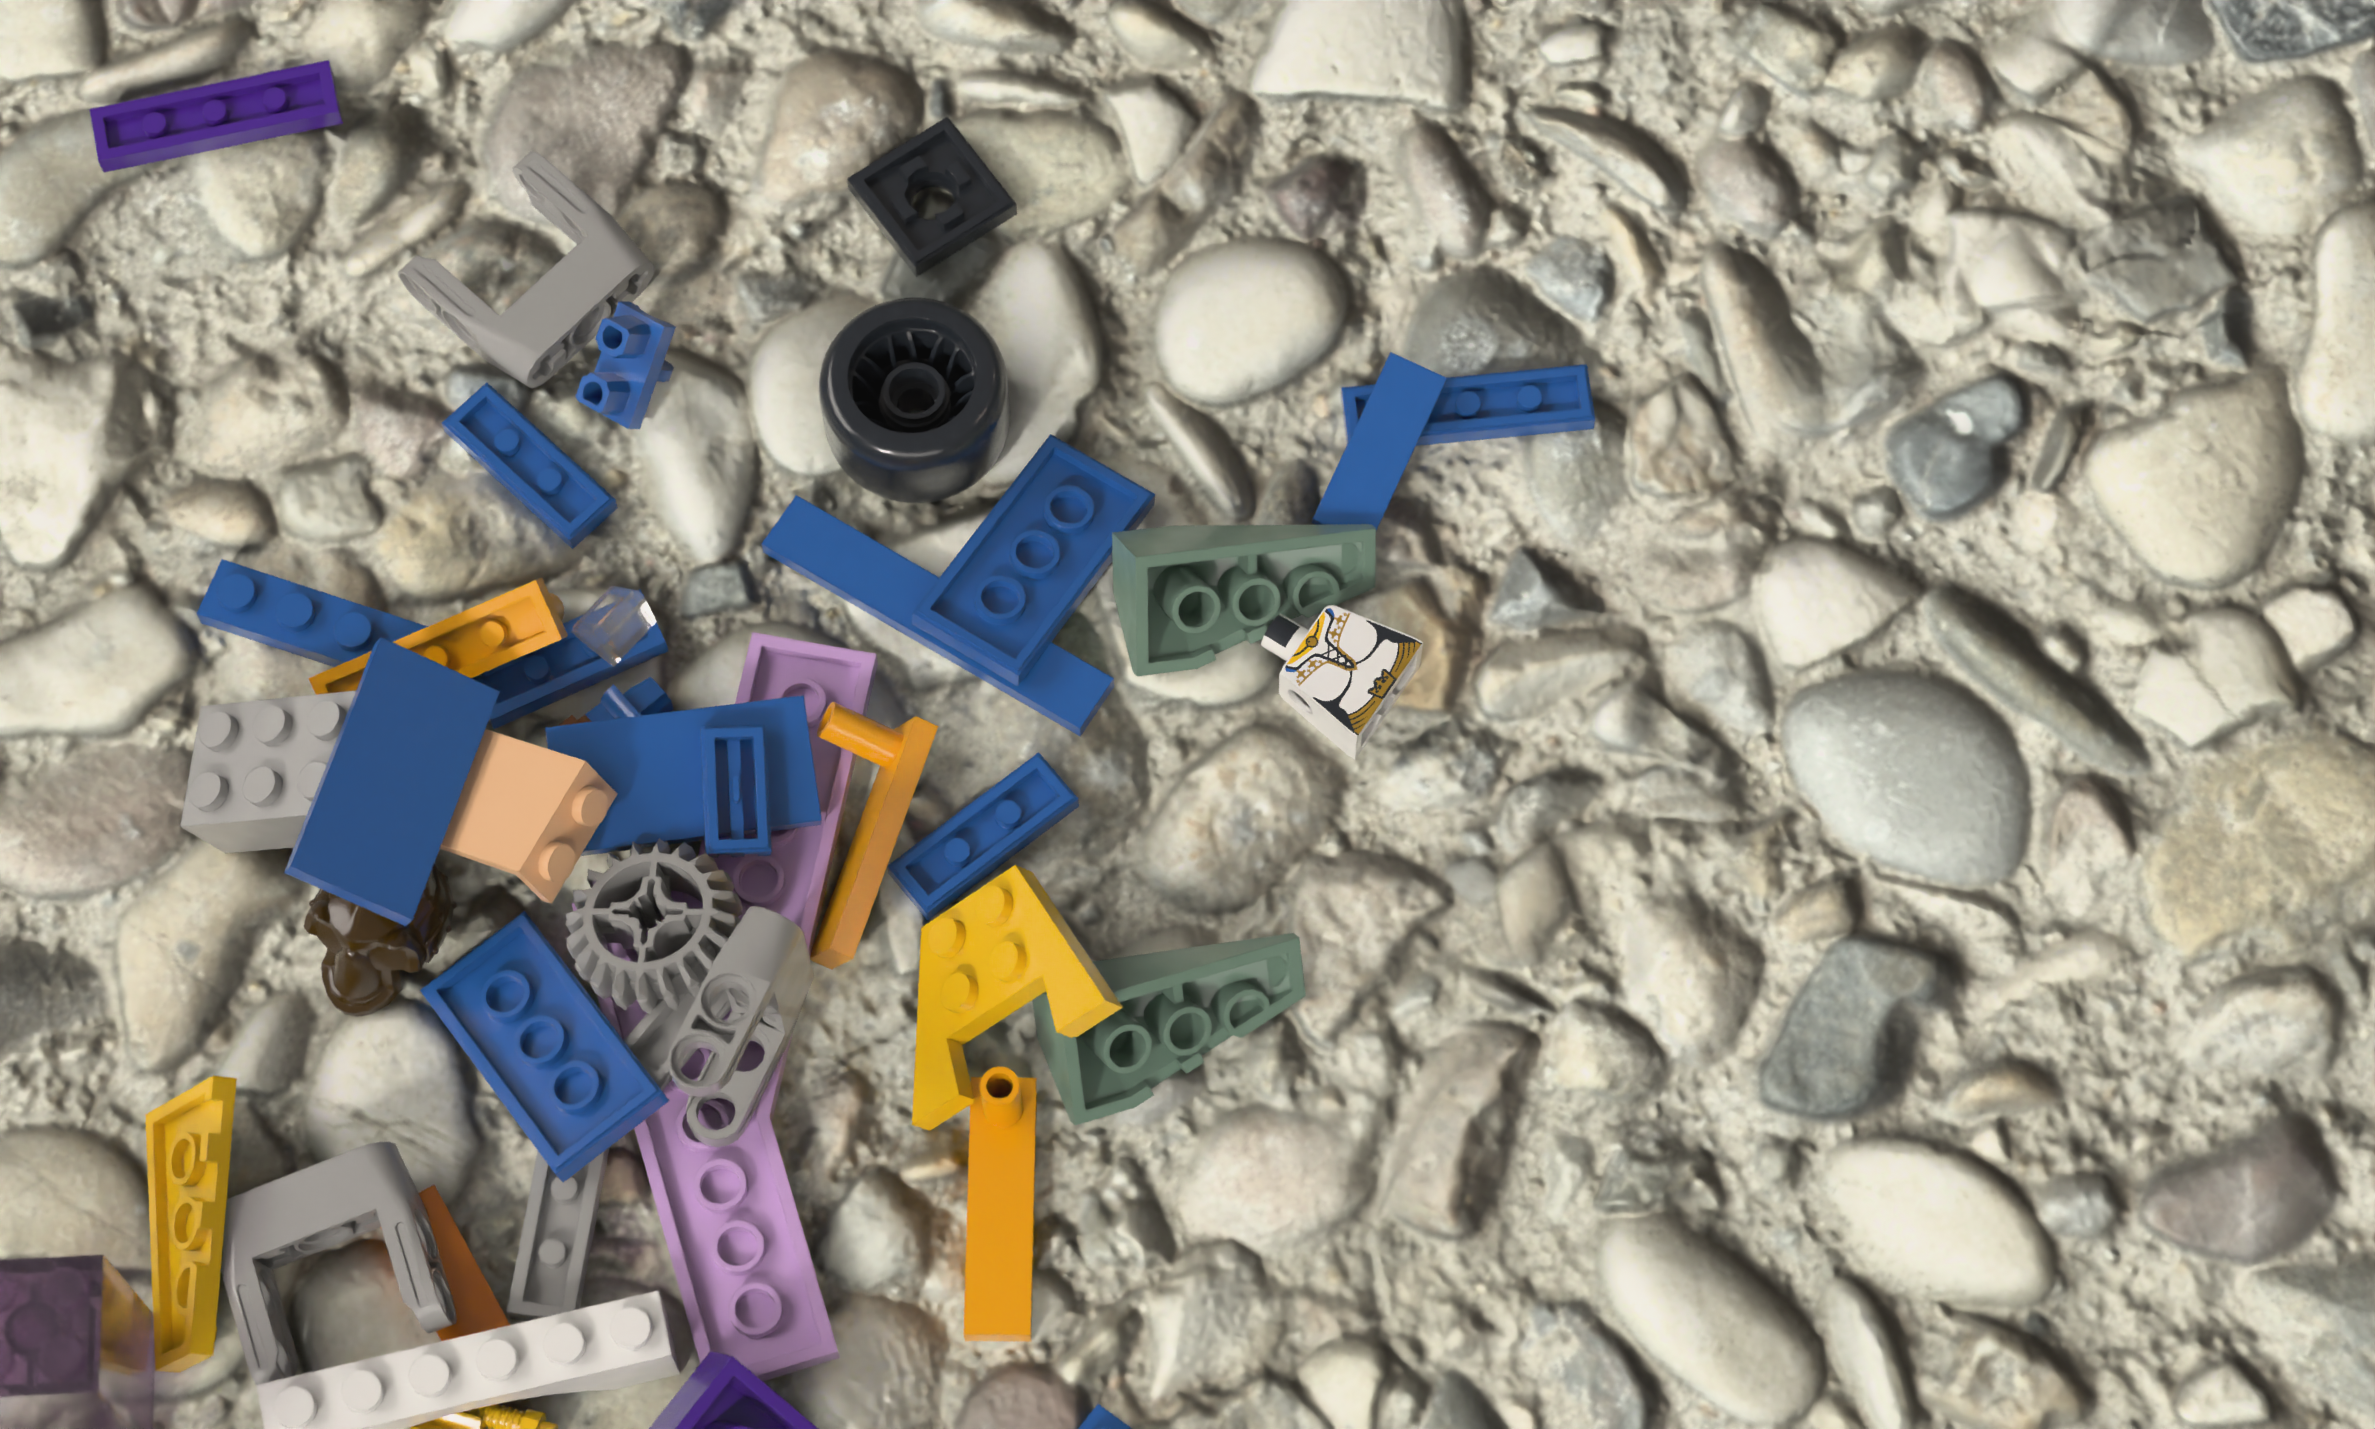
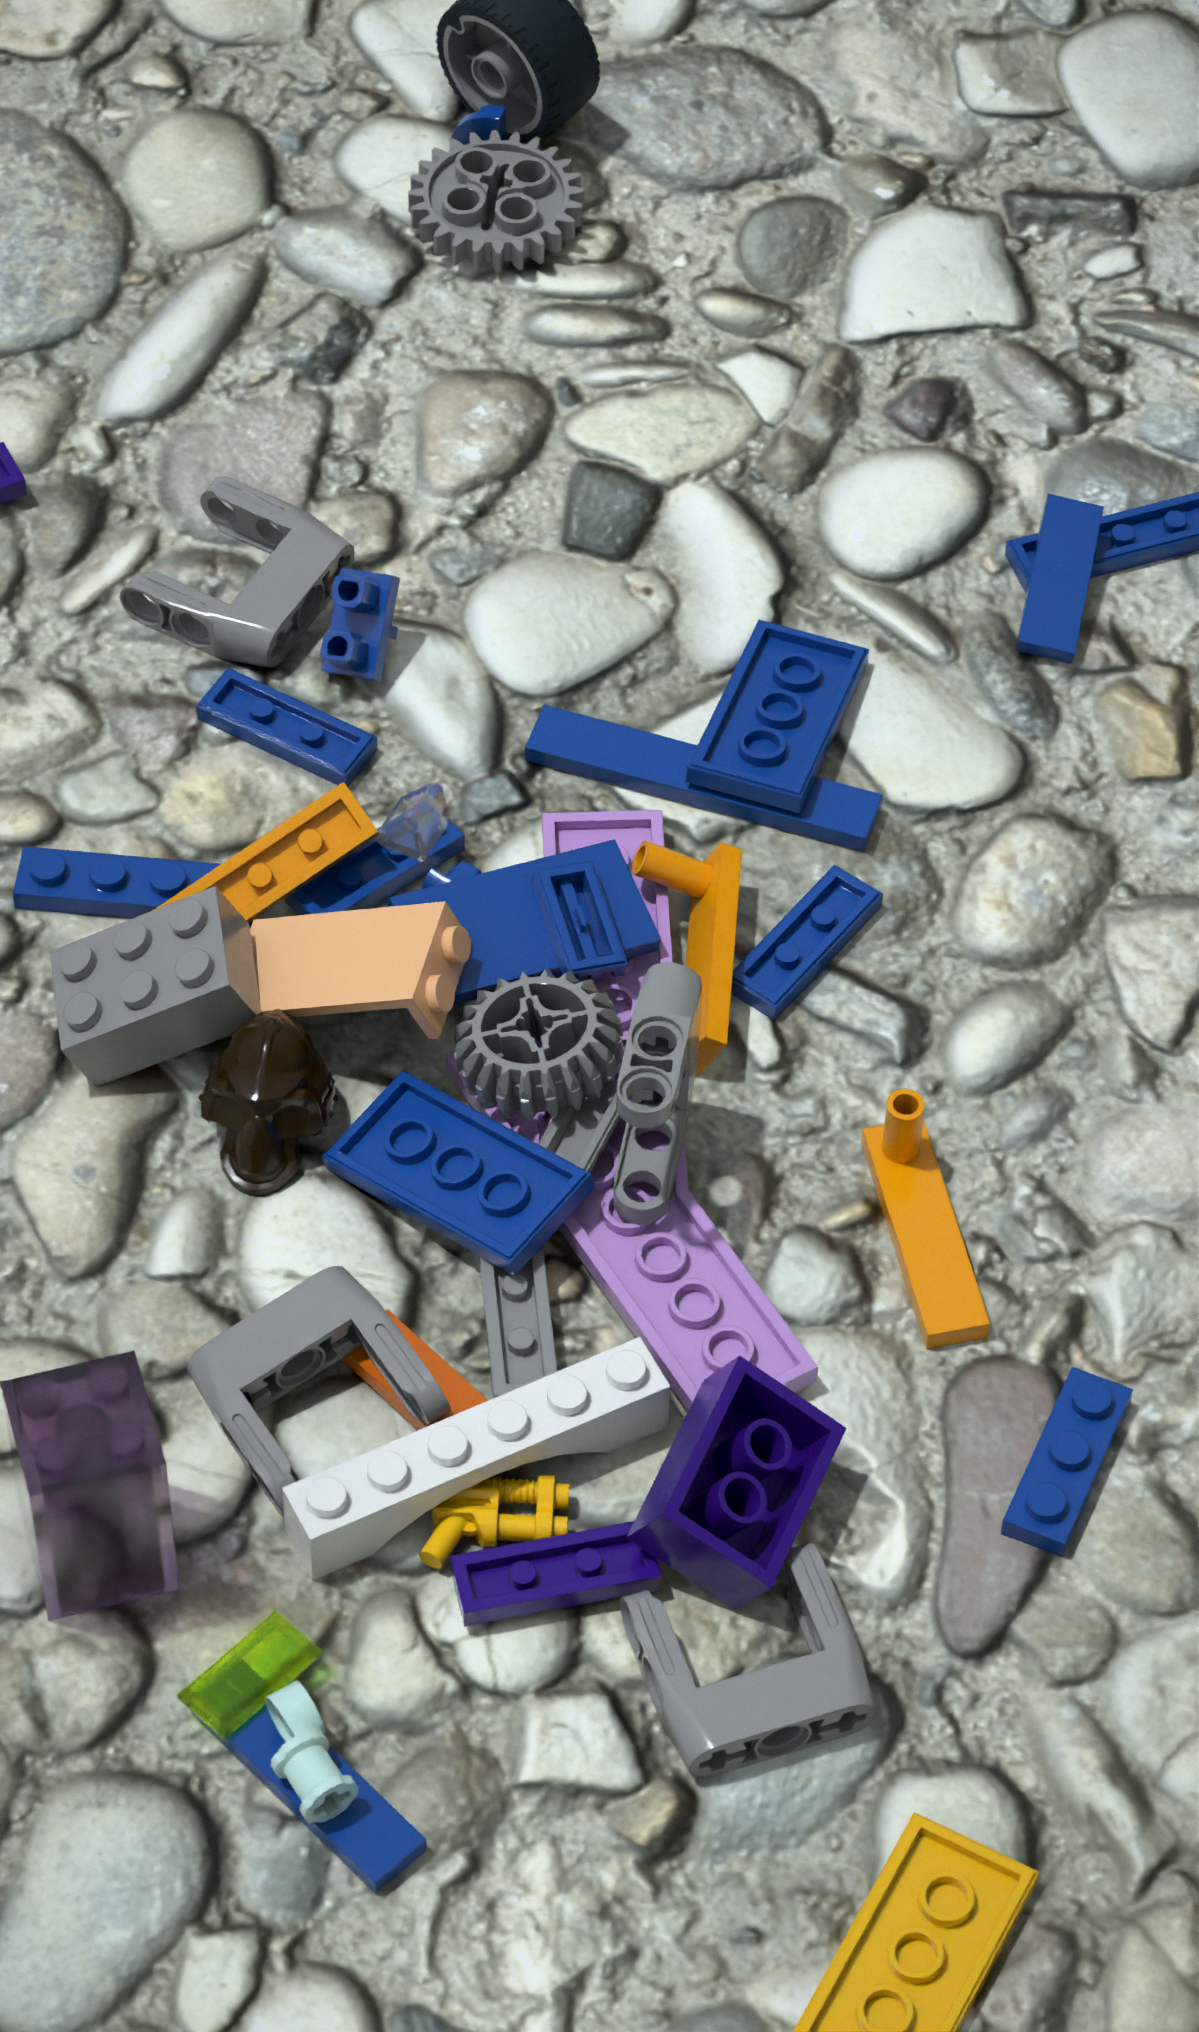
camera: 15 degrees left, 15 degrees down
yellow wing [145,1075,237,1373] -> none
blue tile [284,637,500,926] -> none
black wheel [819,297,1011,503] -> none
black piece [847,116,1017,277] -> none
yellow wing [912,865,1123,1131] -> none
sand green wedge [1032,933,1306,1126] -> none
sand green wedge [1112,524,1376,676] -> none
white torso [1261,605,1423,760] -> none

